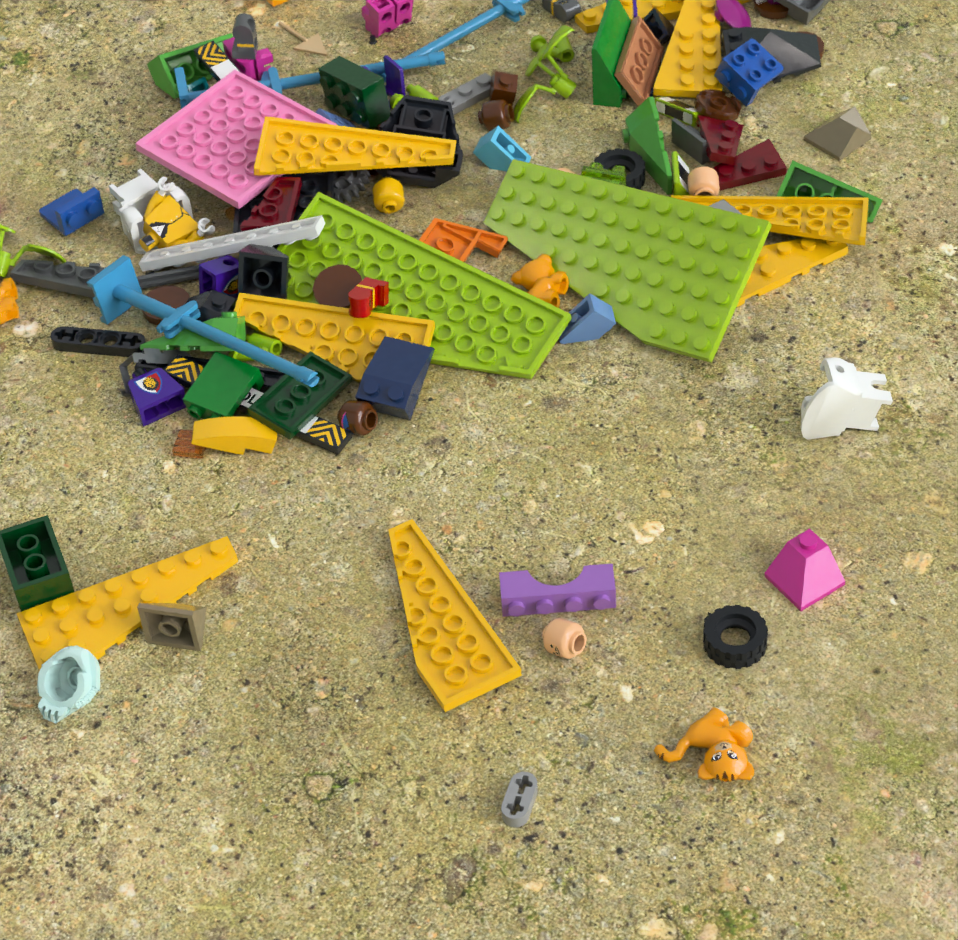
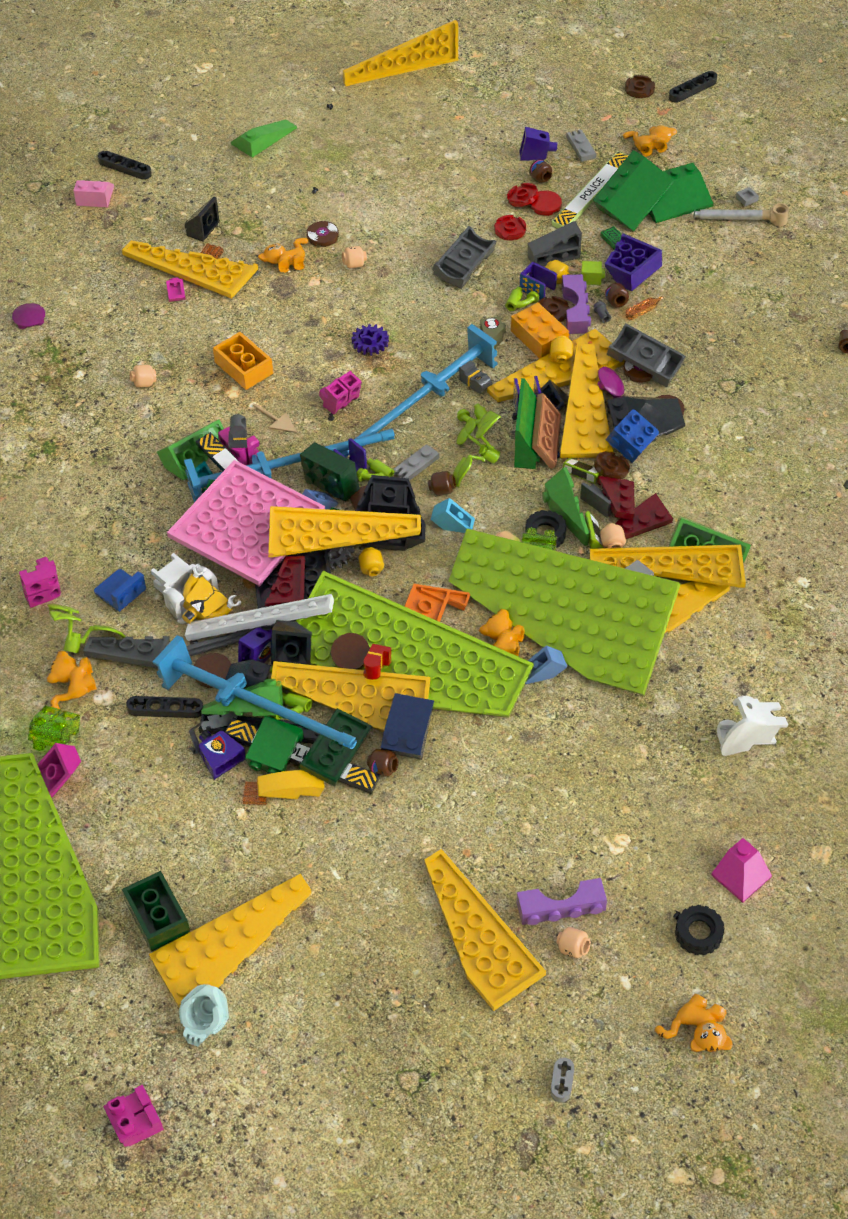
camera: 10 degrees left, 5 degrees up
dark tan slope [137,603,207,651] -> none
reddish brown slope [489,69,518,106] -> none
dark tan slope [804,106,872,161] -> none

